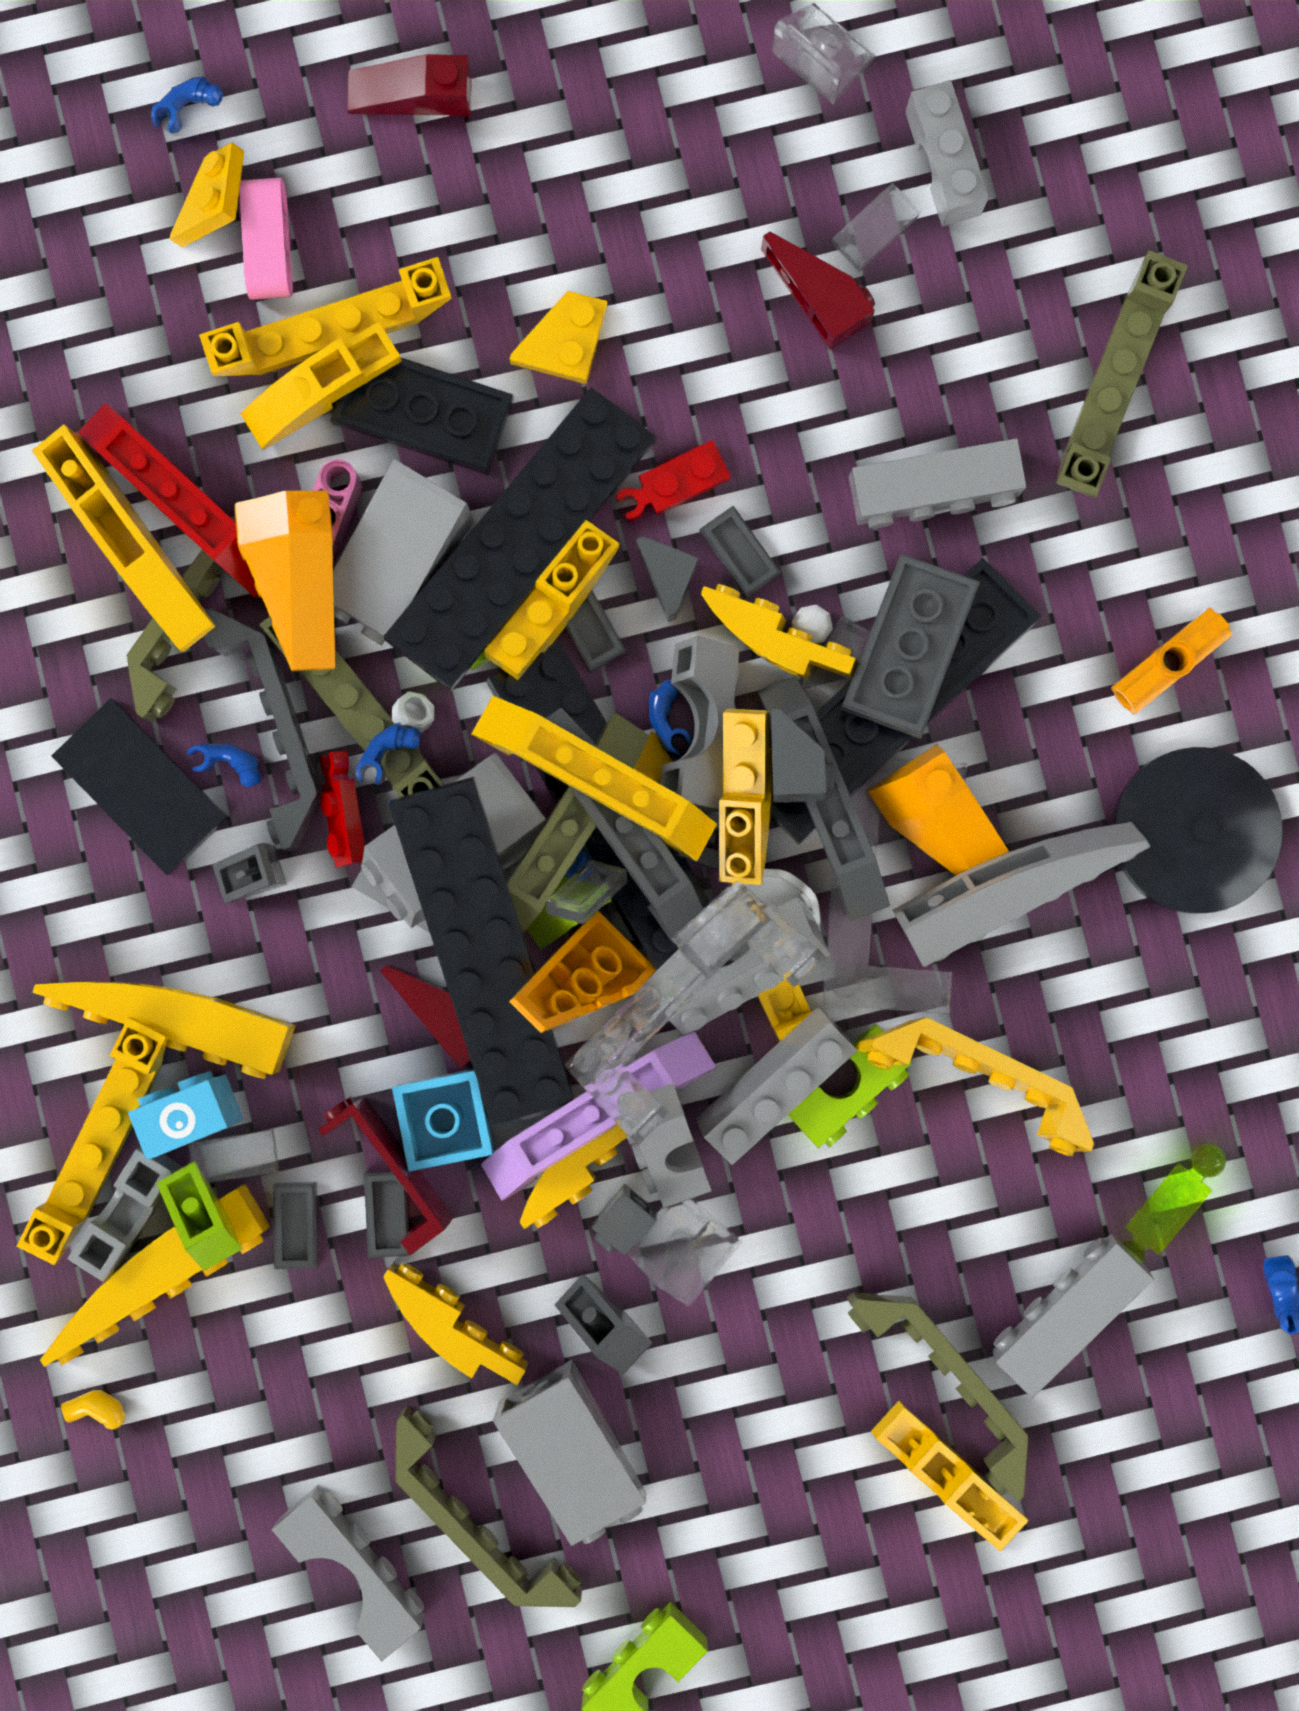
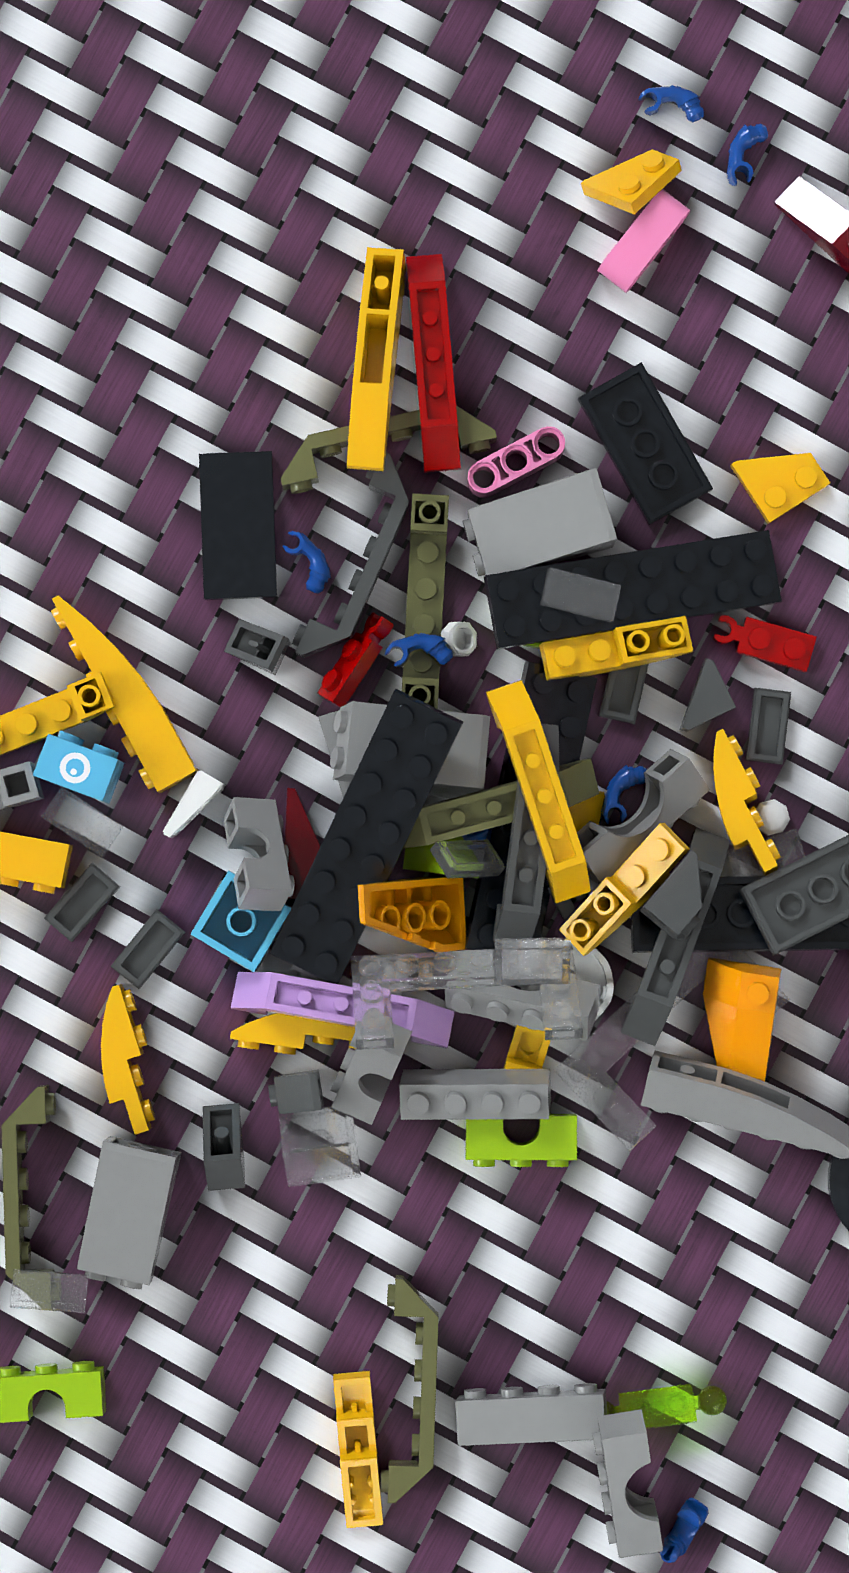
camera: 40 degrees right, 0 degrees up
lime slope [157,1161,243,1271] -> none
yellow slope [199,257,452,376] -> none
light orange wedge [234,490,335,671] -> none
yellow slope [240,321,402,450] -> none
dark red panel [318,1097,454,1255] -> none
yellow slope [856,1017,1094,1156] -> none
none -> clear tile [10,1269,89,1313]
none -> white slope [163,770,226,838]
none -> light grey arch [223,797,294,911]
none -> clear tile [540,567,621,623]
none -> light grey arch [592,1409,663,1558]
none -> blue piece [727,124,768,186]

